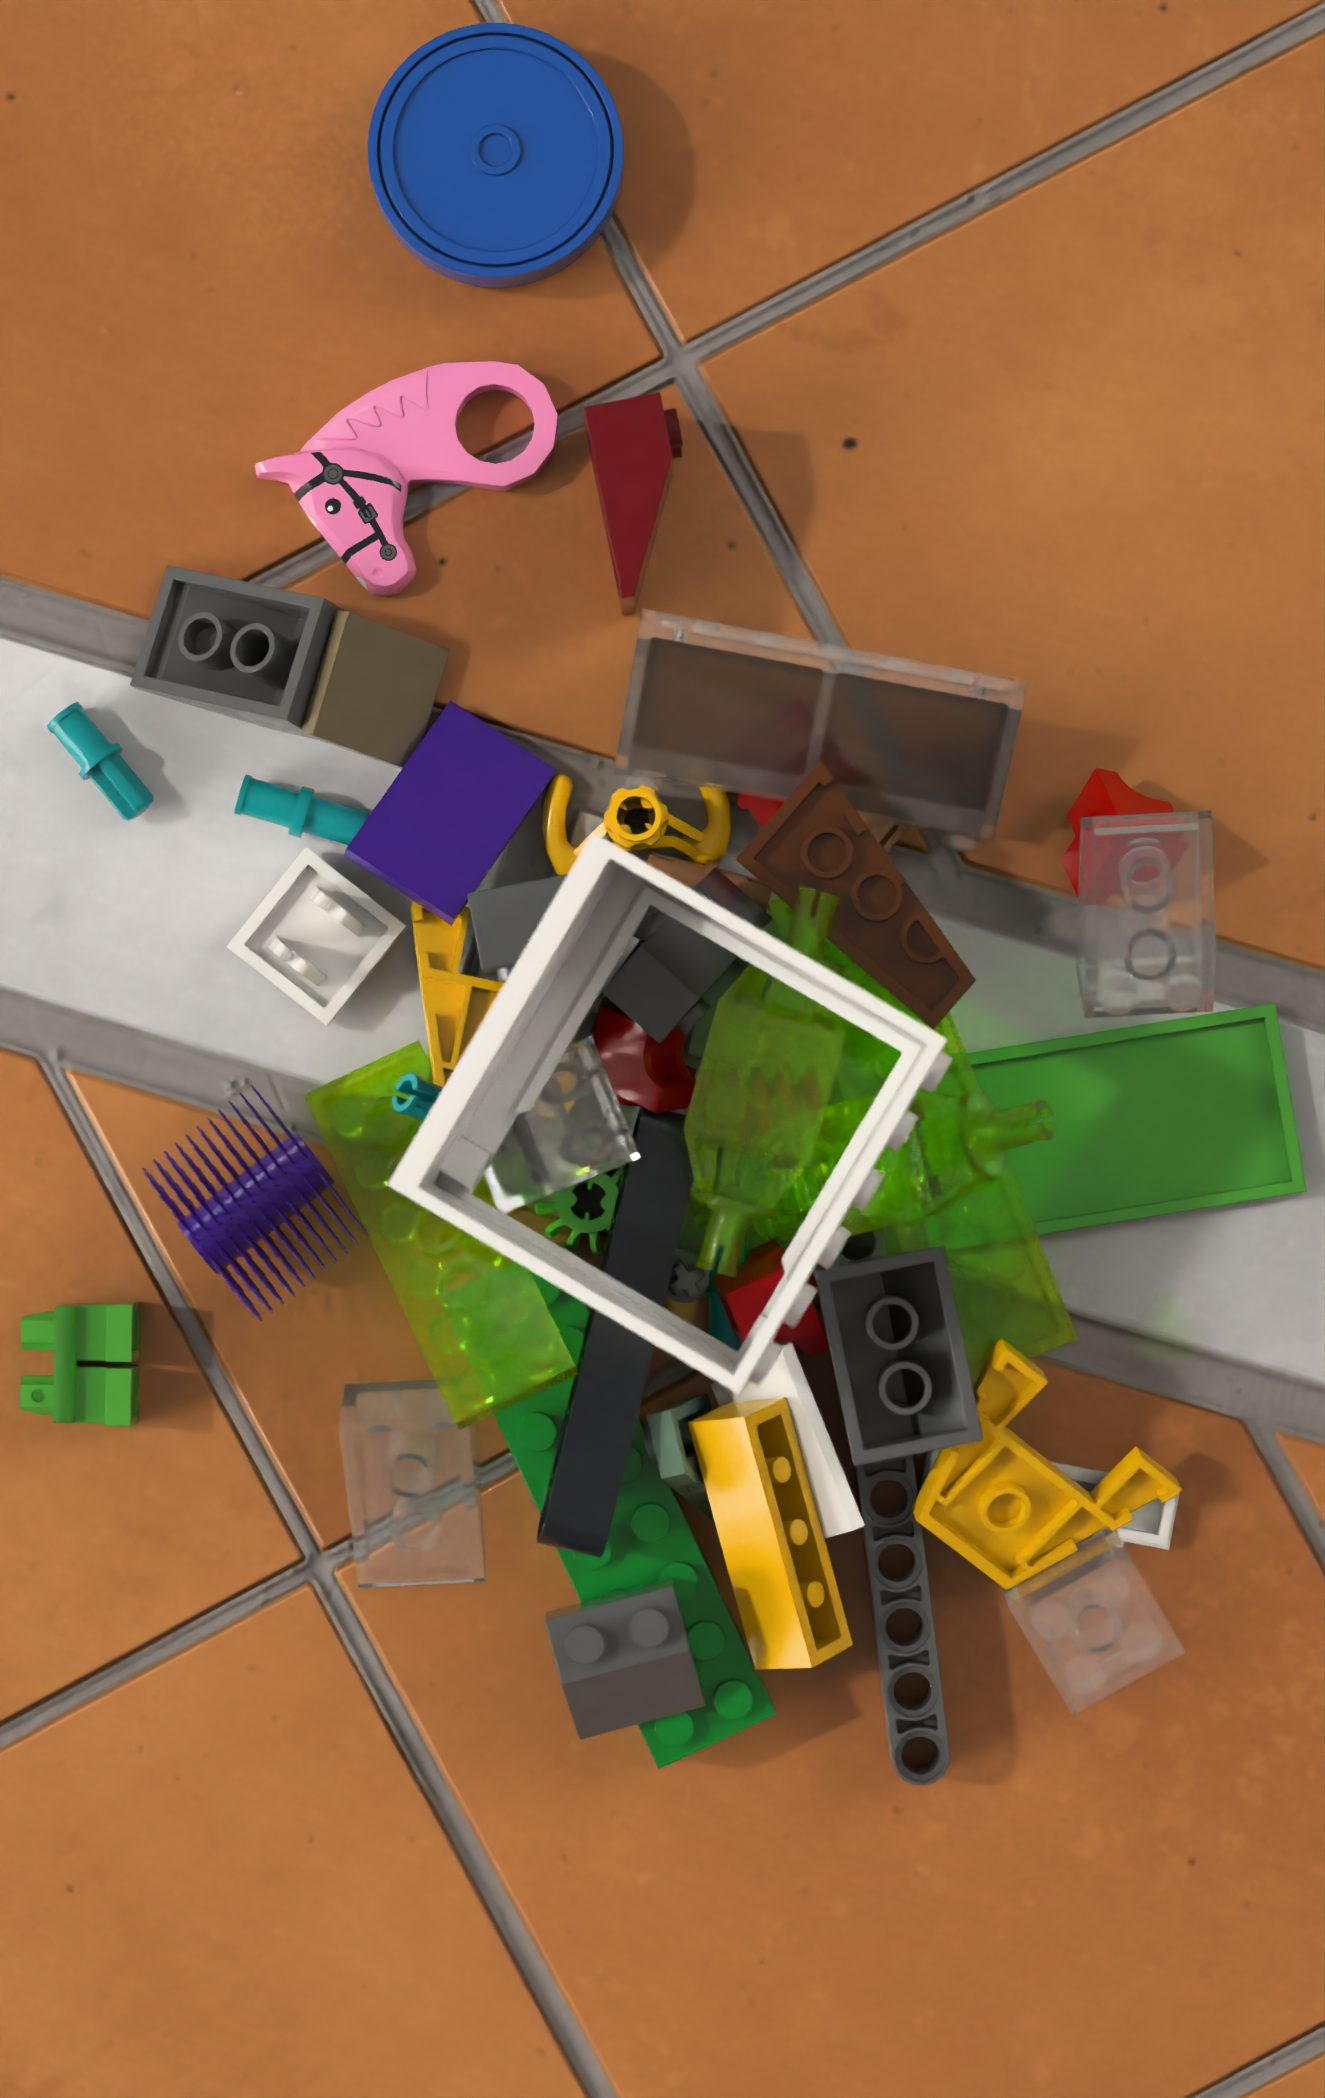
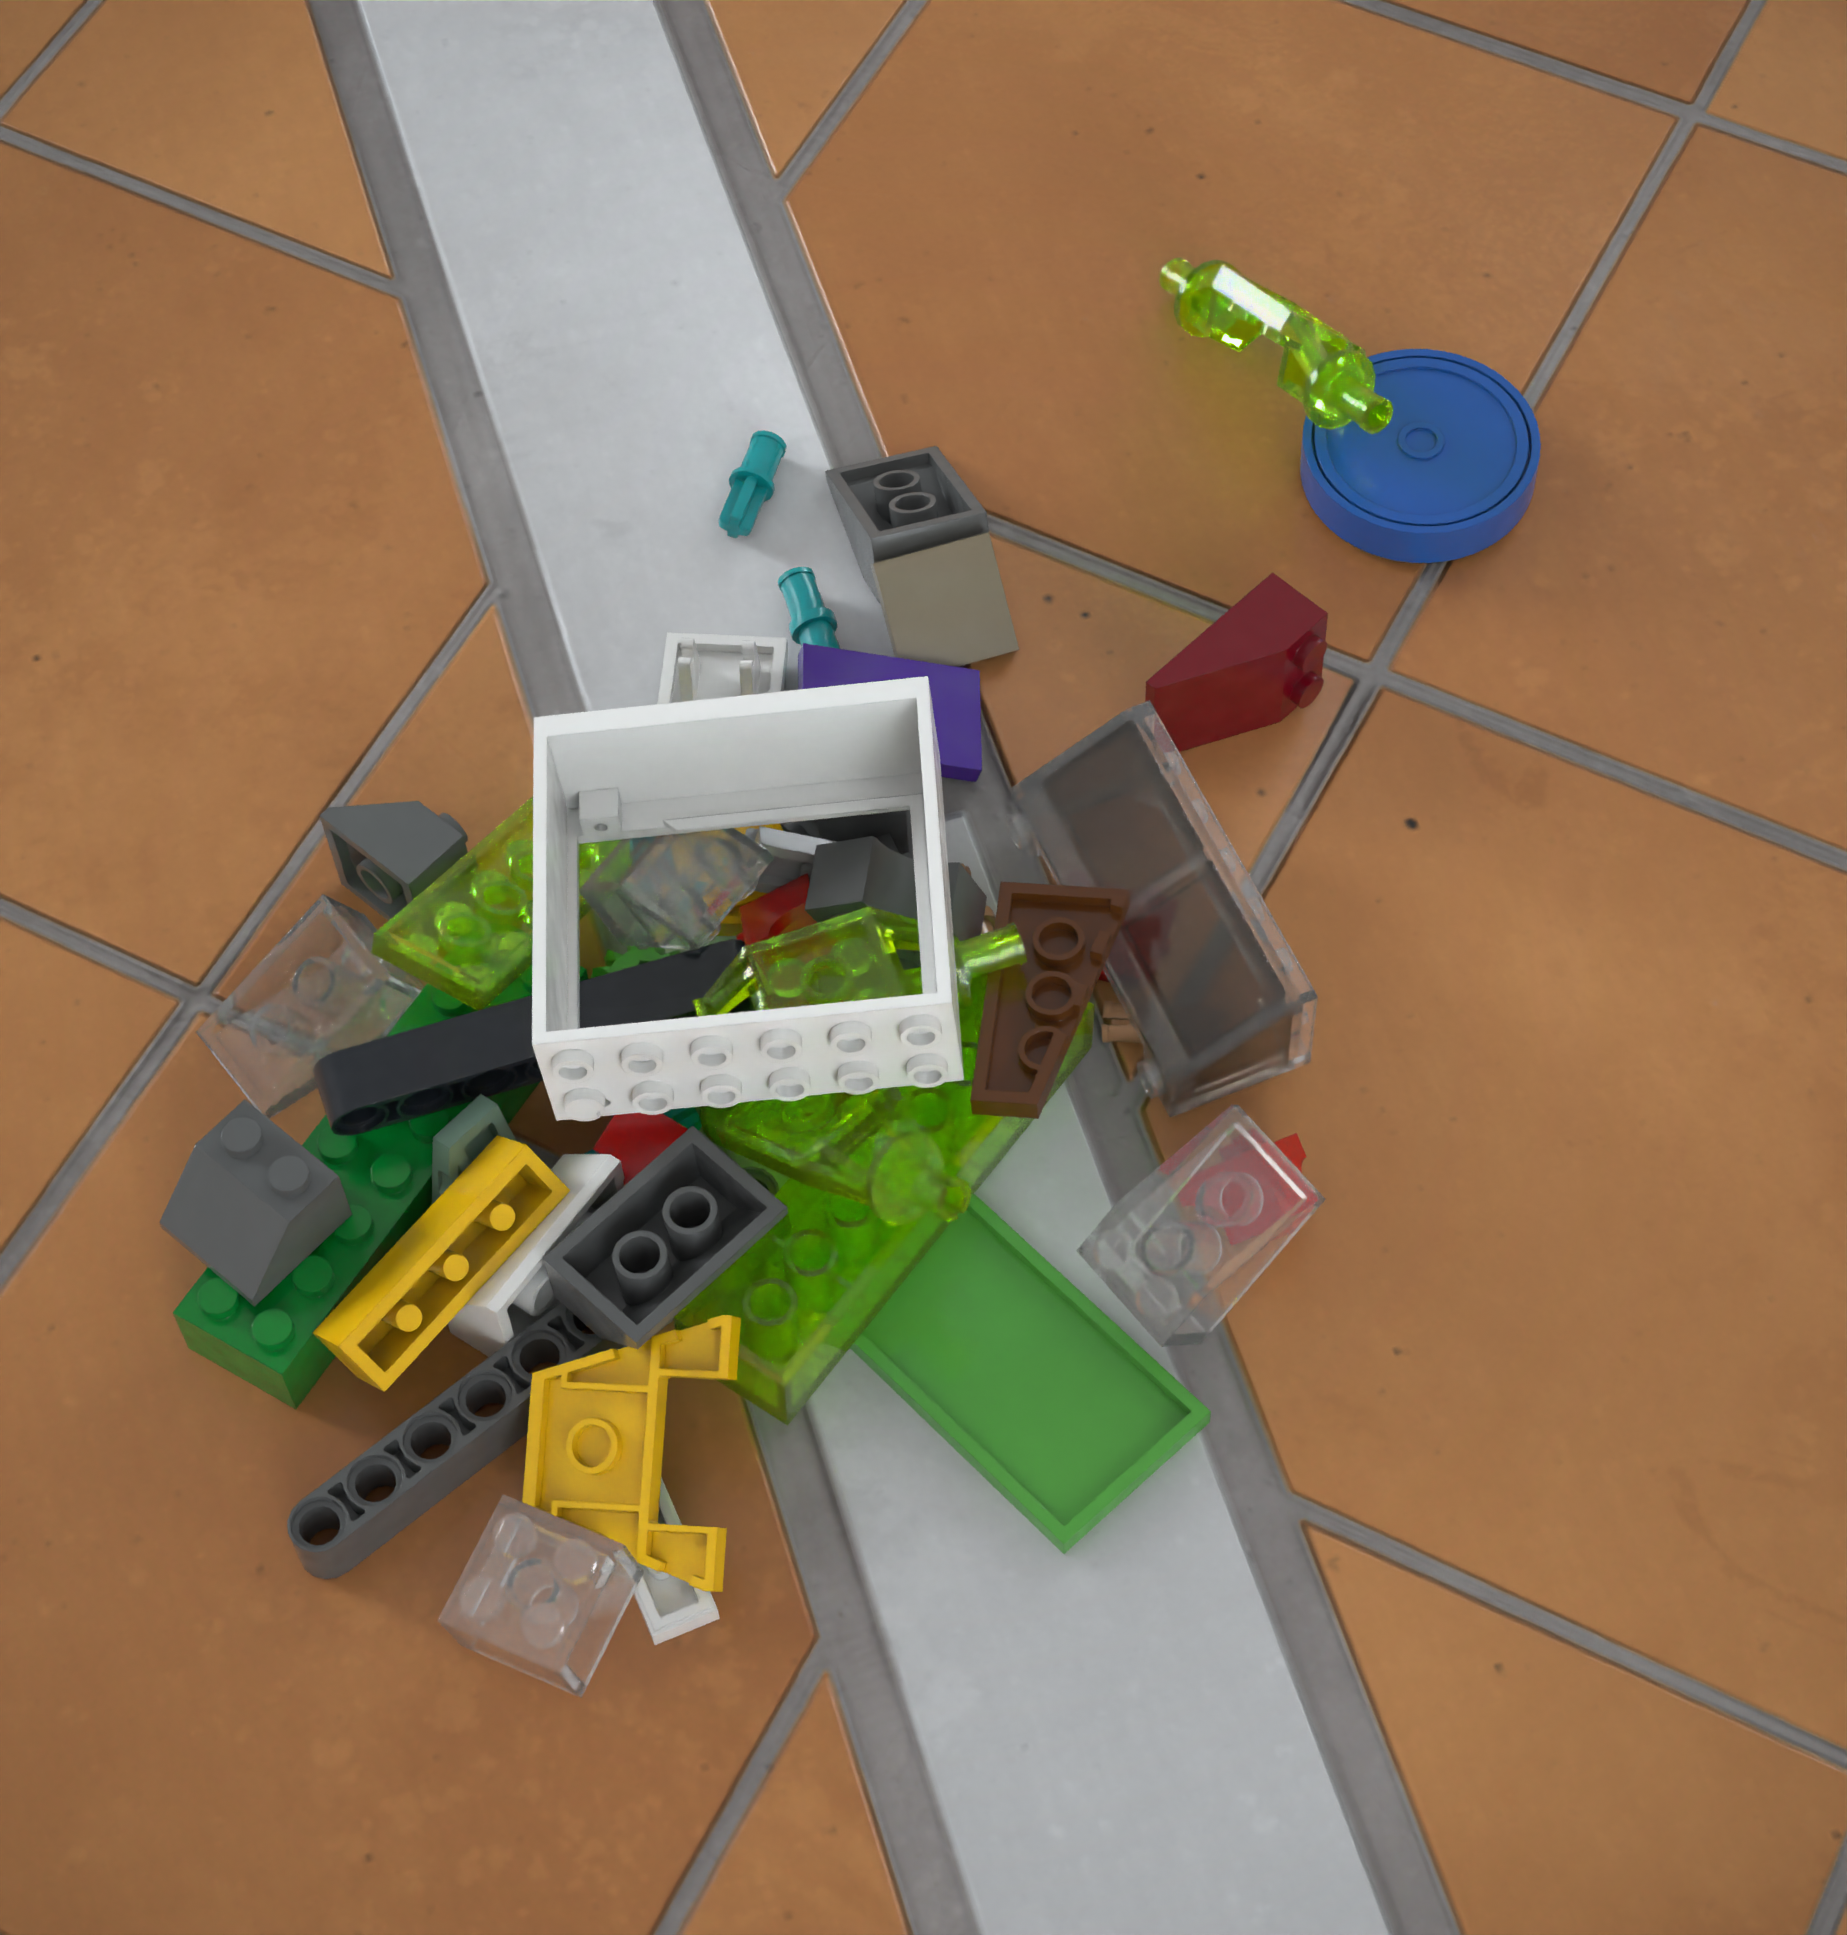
camera: 65 degrees right, 30 degrees down
bright green hips [20,1302,140,1427] -> none
dark purple piece [142,1084,370,1321] -> none
bright pink animal [255,361,558,597] -> none
yellow piece [542,756,731,876] -> none
none -> dark grey slope [320,801,481,952]
none -> clear neon green plate [1160,258,1393,434]

